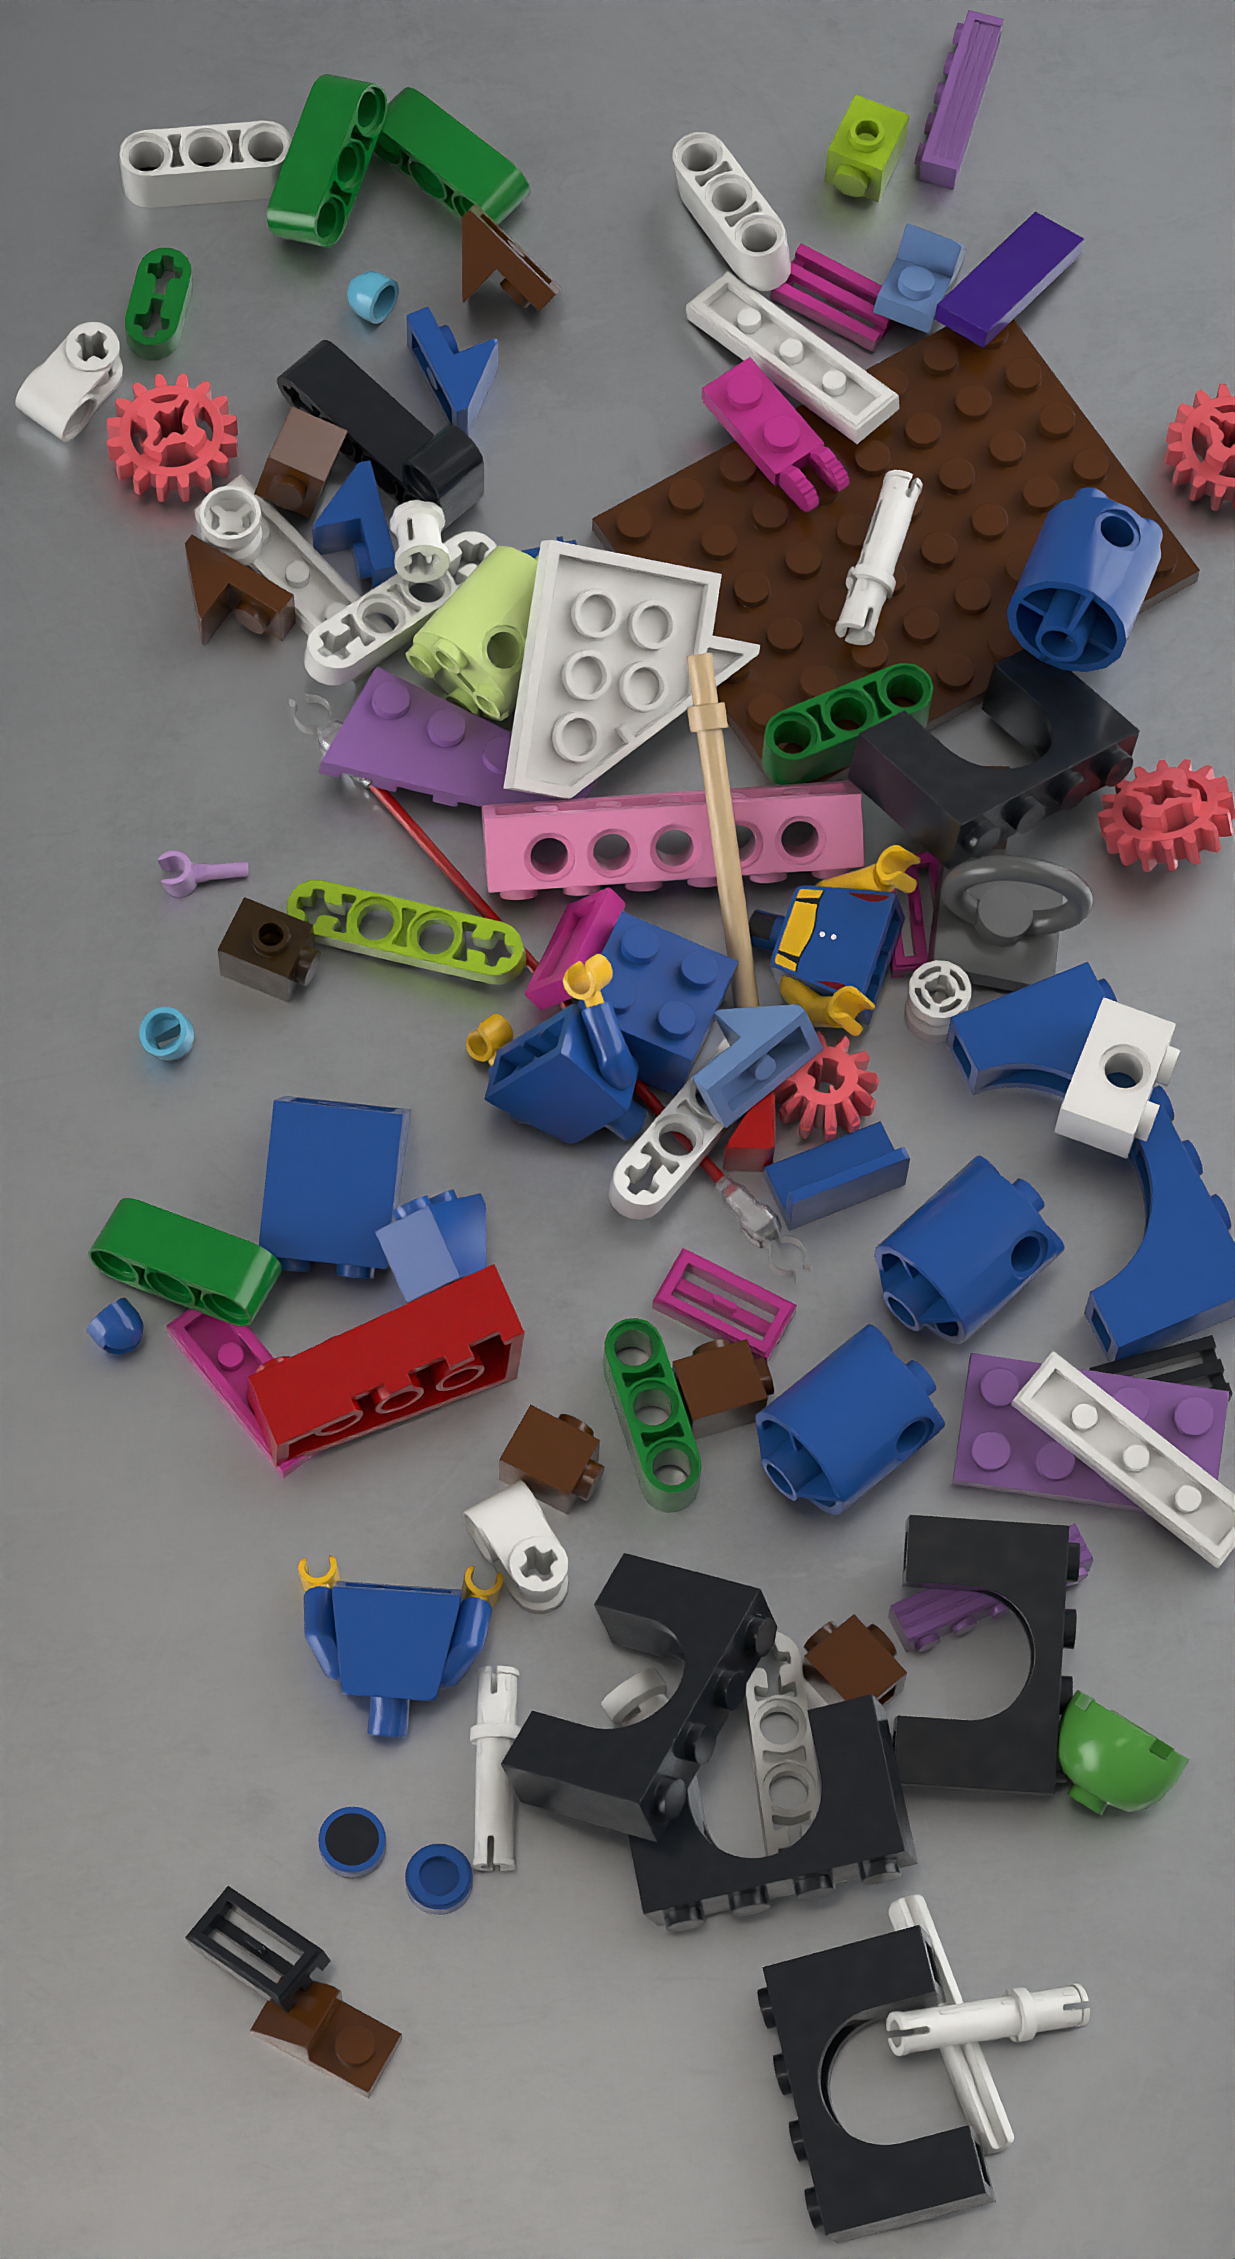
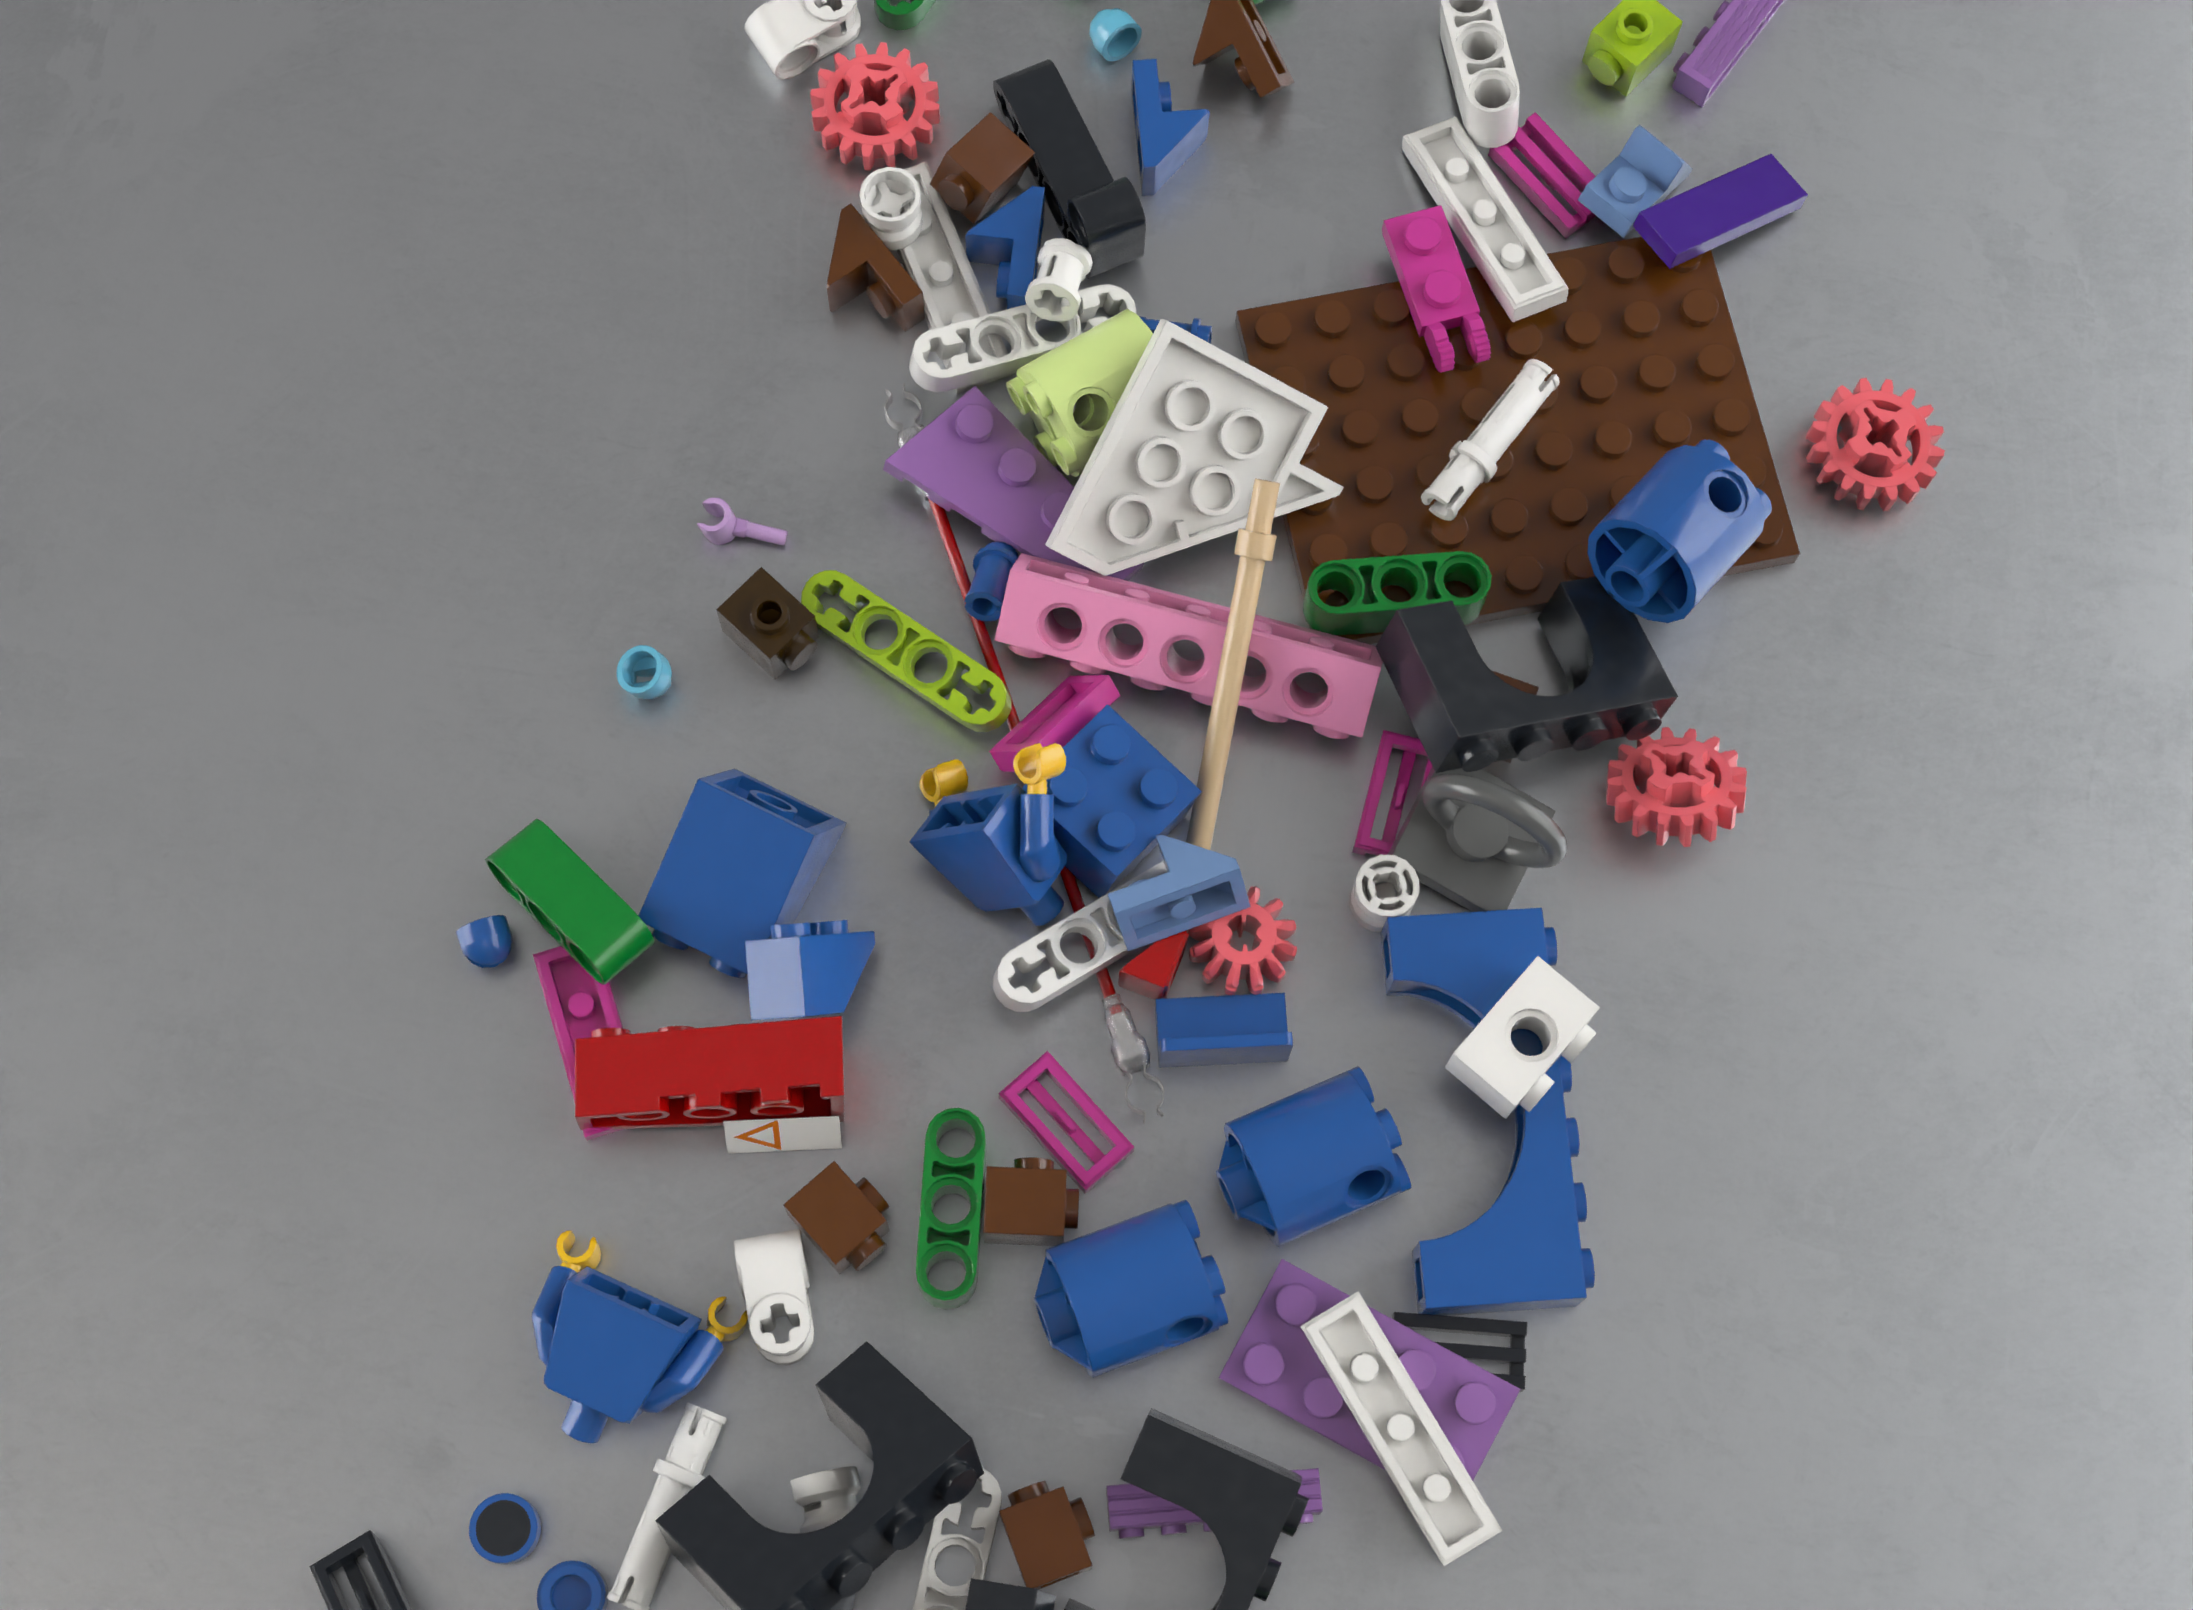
camera: 20 degrees right, 5 degrees up
torso [748,845,921,1036] -> none
none -> white sticker [723,1116,842,1154]
none -> blue pin [964,542,1019,621]

